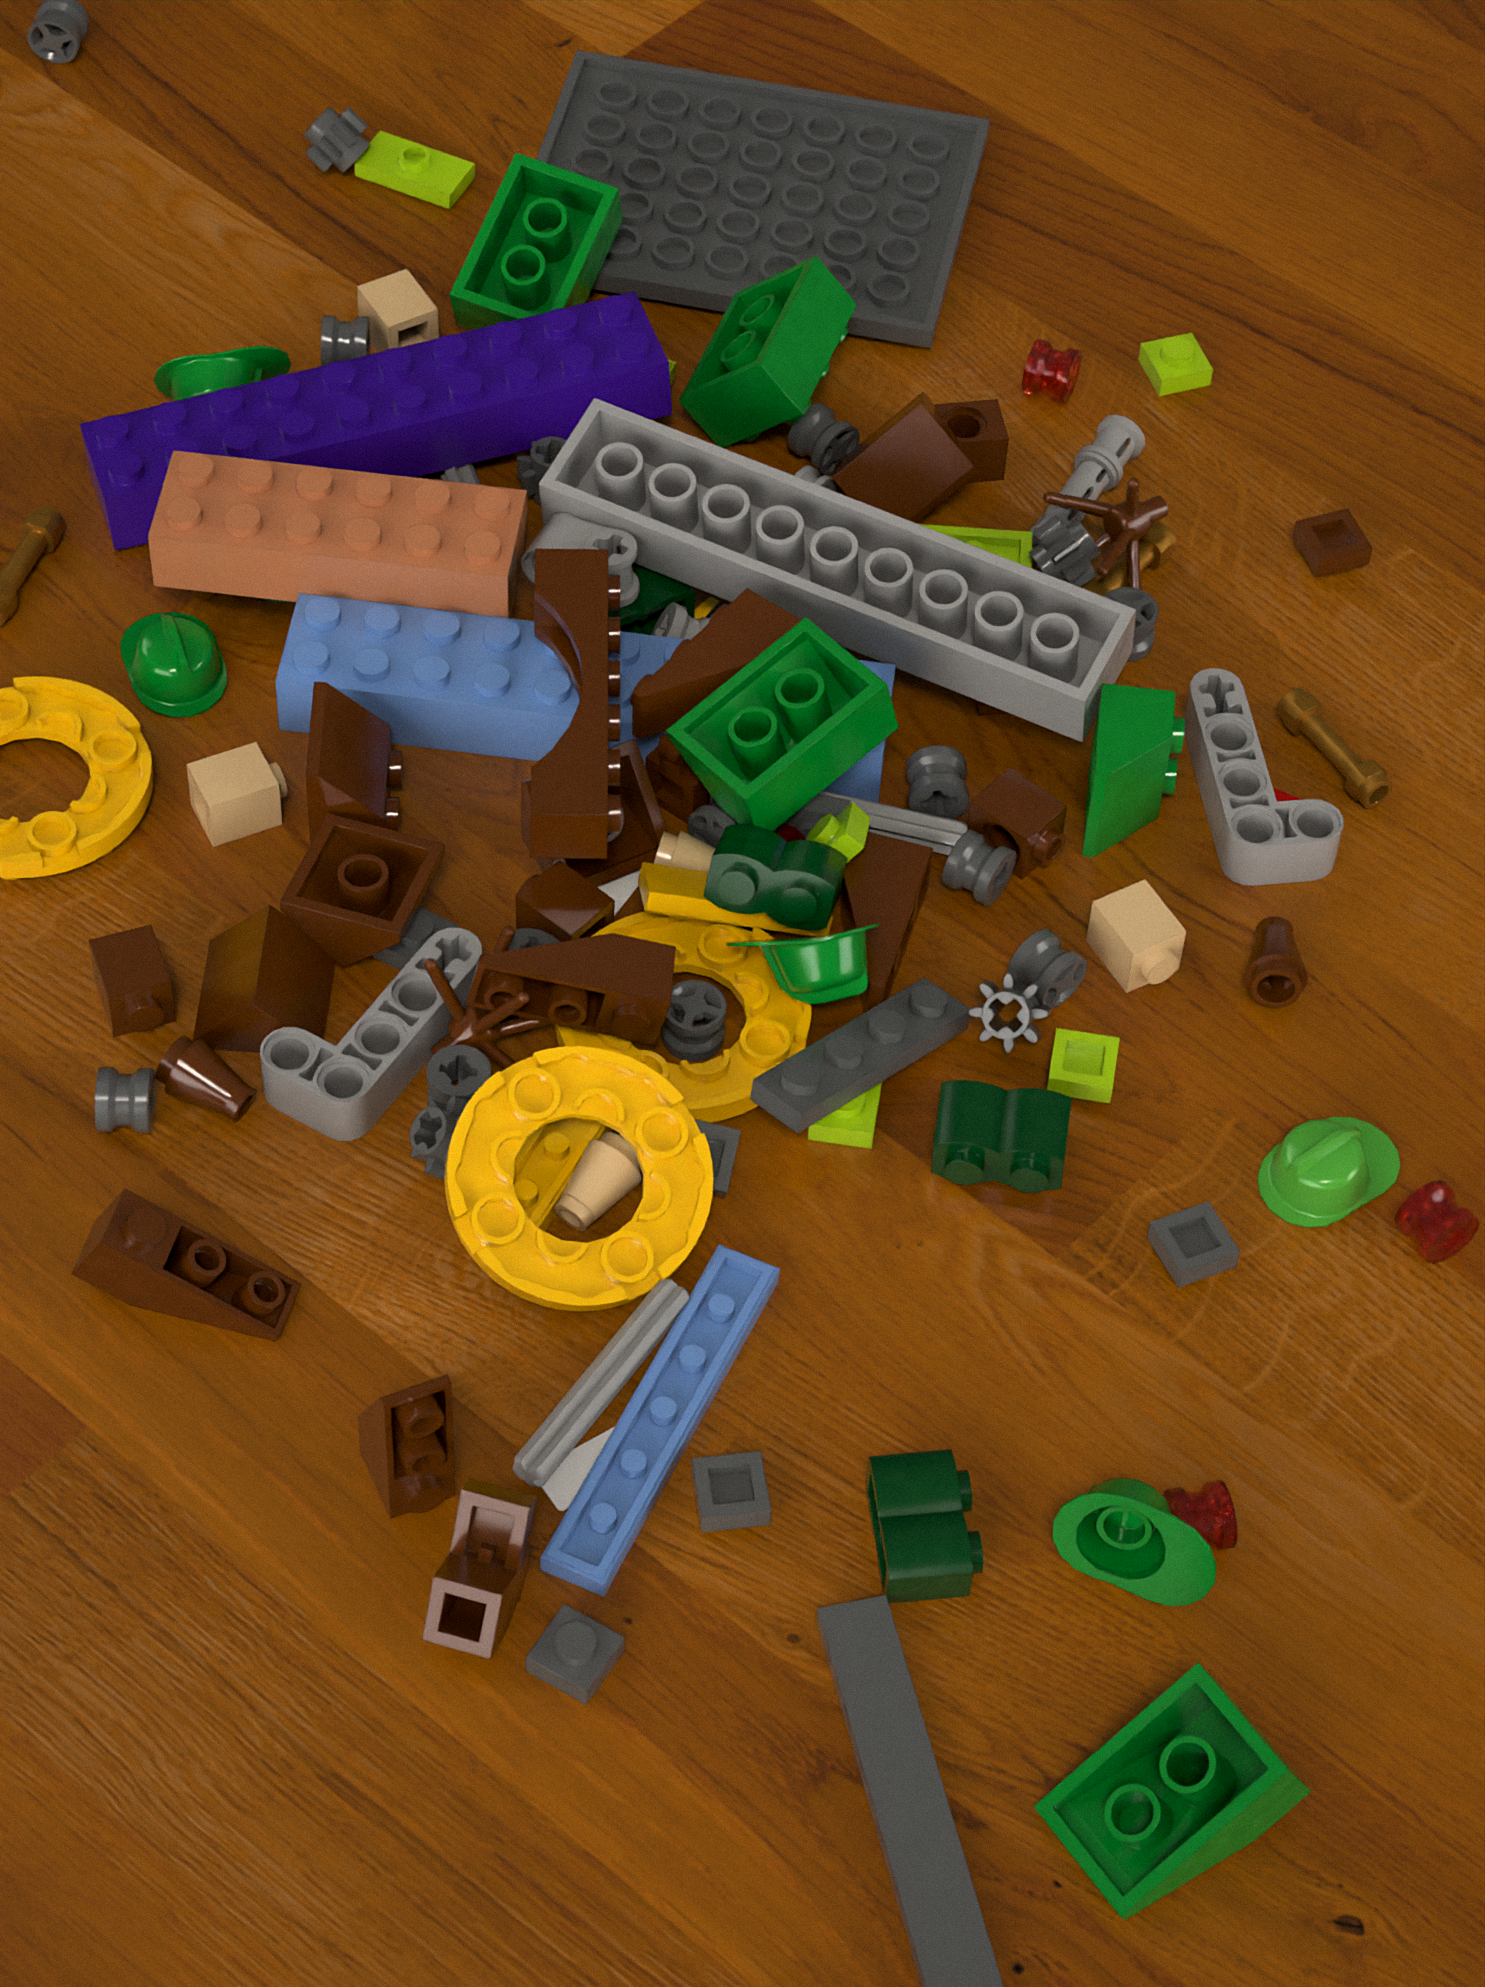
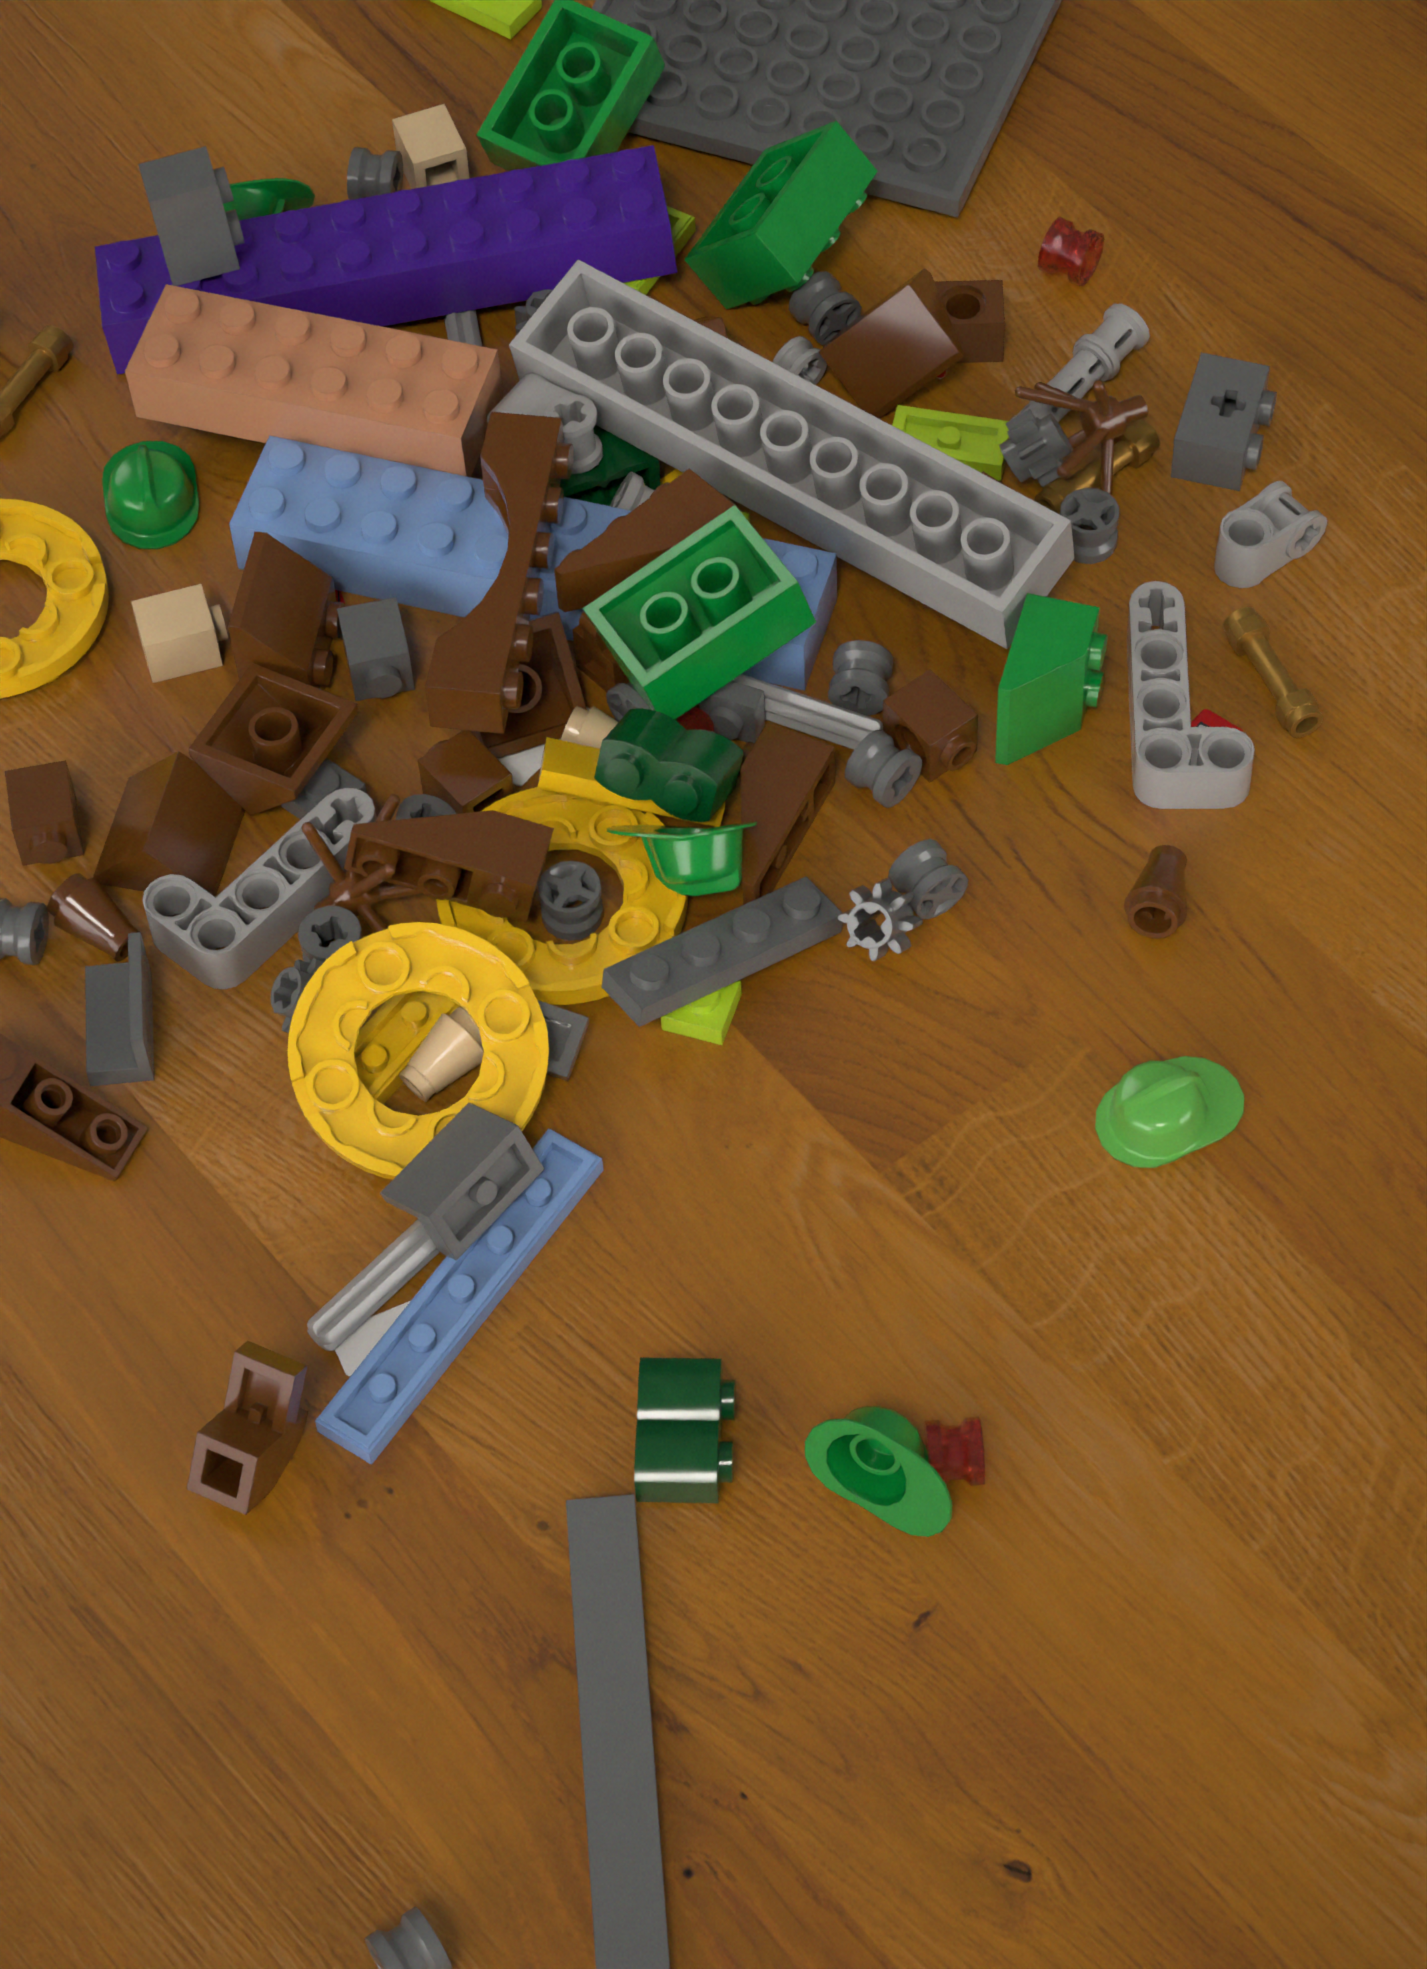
camera: 15 degrees right, 5 degrees up
reddish brown slope [358,1374,455,1519] -> none
dark grey plate [526,1604,625,1705] -> none
dark grey plate [691,1451,771,1533] -> none
lime plate [806,802,871,863] -> none
dark green brick [931,1080,1072,1193] -> none
green slope [1033,1662,1311,1920] -> none
lime plate [1047,1028,1120,1103] -> none
tan brick [1086,879,1186,993] -> none
lime plate [1138,332,1213,396] -> none
dark grey plate [1147,1201,1240,1288] -> none
reddish brown plate [1292,508,1372,577] -> none
clear red wheel [1394,1180,1480,1264] -> none
none -> dark grey panel [85,932,154,1086]
none -> dark grey brick [138,146,245,286]
none -> dark grey brick [337,597,415,701]
none -> dark grey panel [380,1103,544,1261]
none -> dark grey brick [1171,352,1277,491]
none -> light grey piece [1214,481,1327,588]

